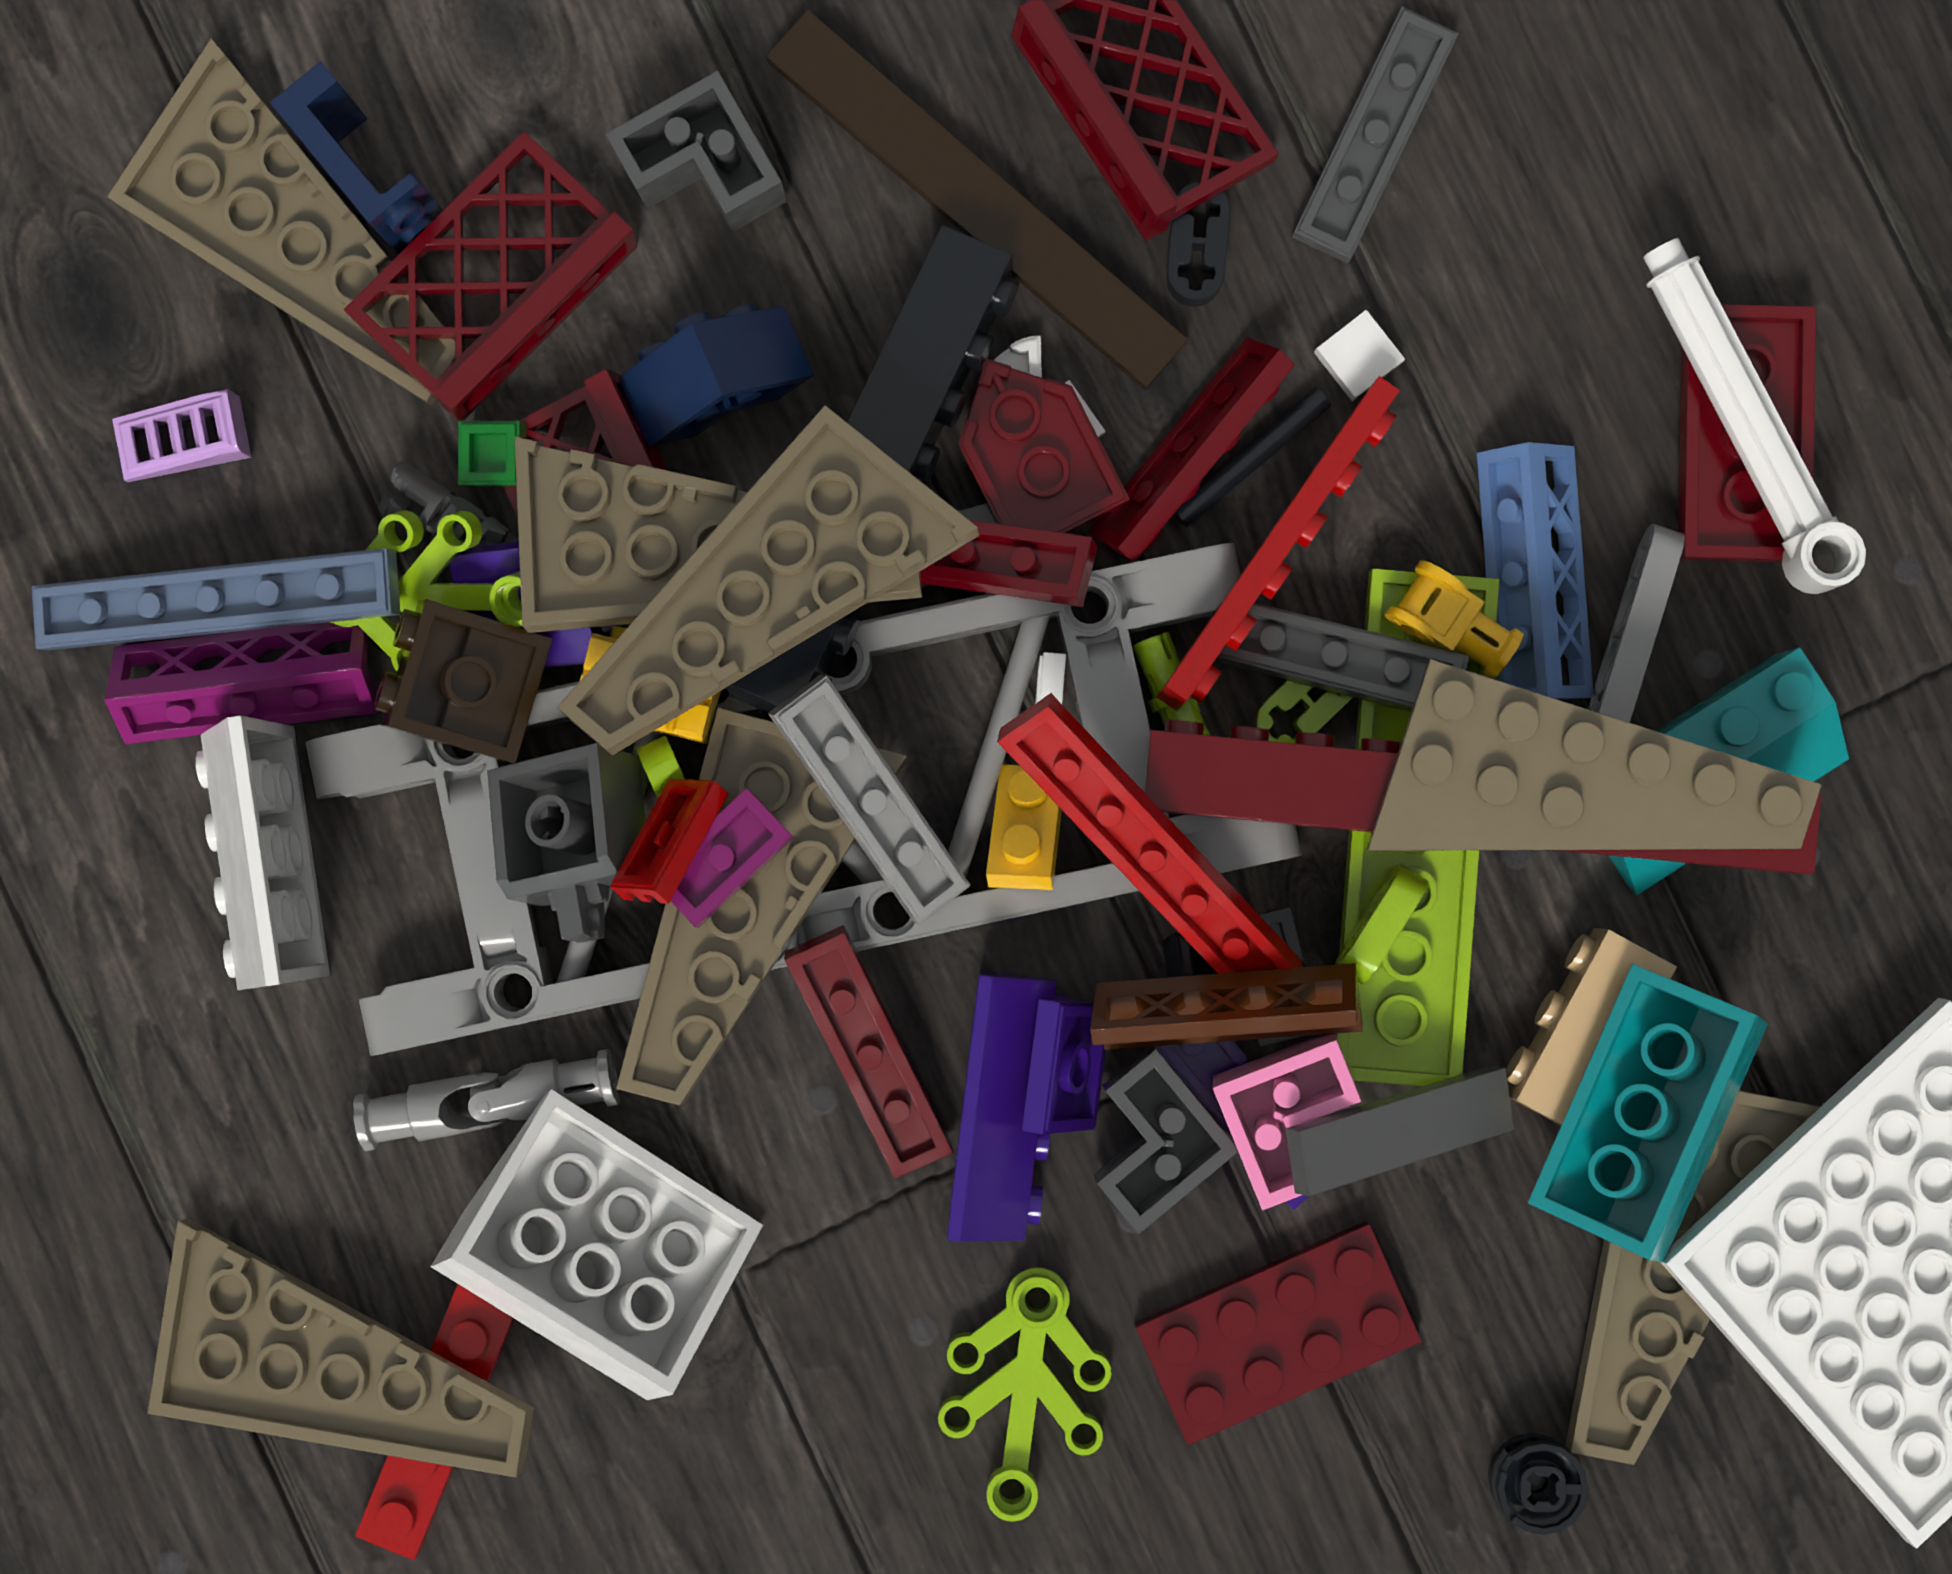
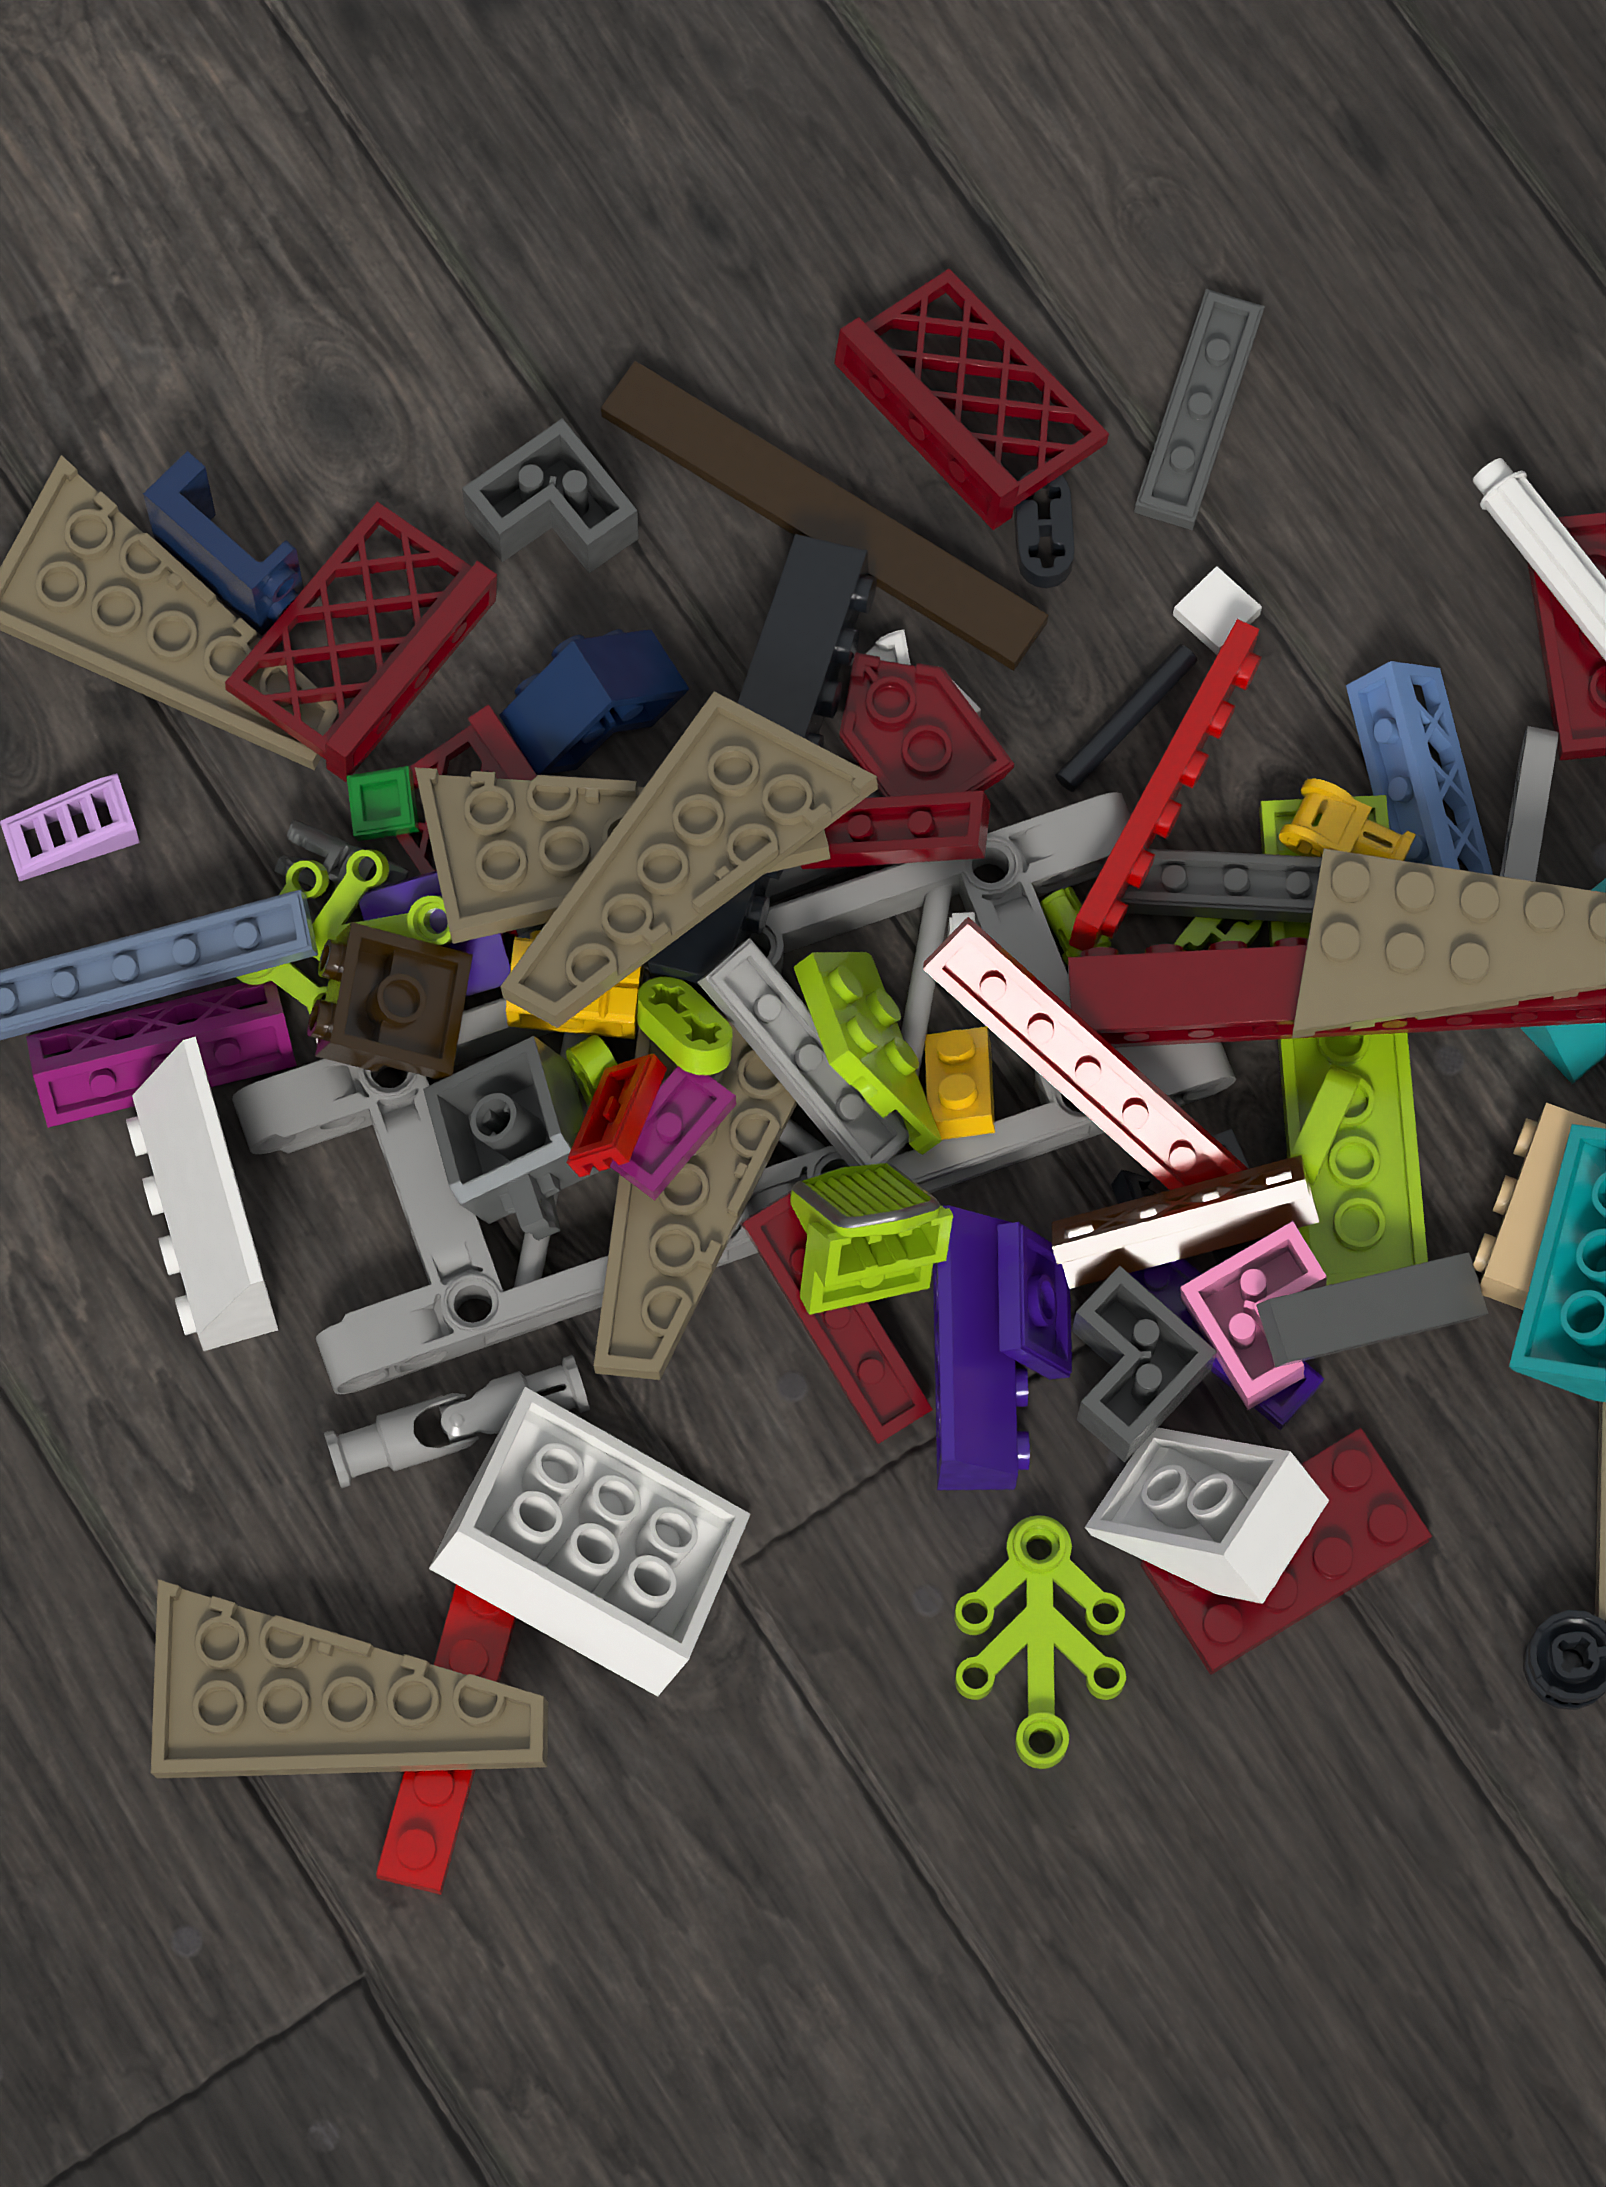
camera: 10 degrees left, 15 degrees down
dark red plate [1088,337,1295,563] -> none
none -> lime beam [637,977,733,1075]
none -> lime piece [790,1163,953,1315]
none -> lime wing [793,952,942,1155]
none -> white slope [1085,1428,1329,1604]

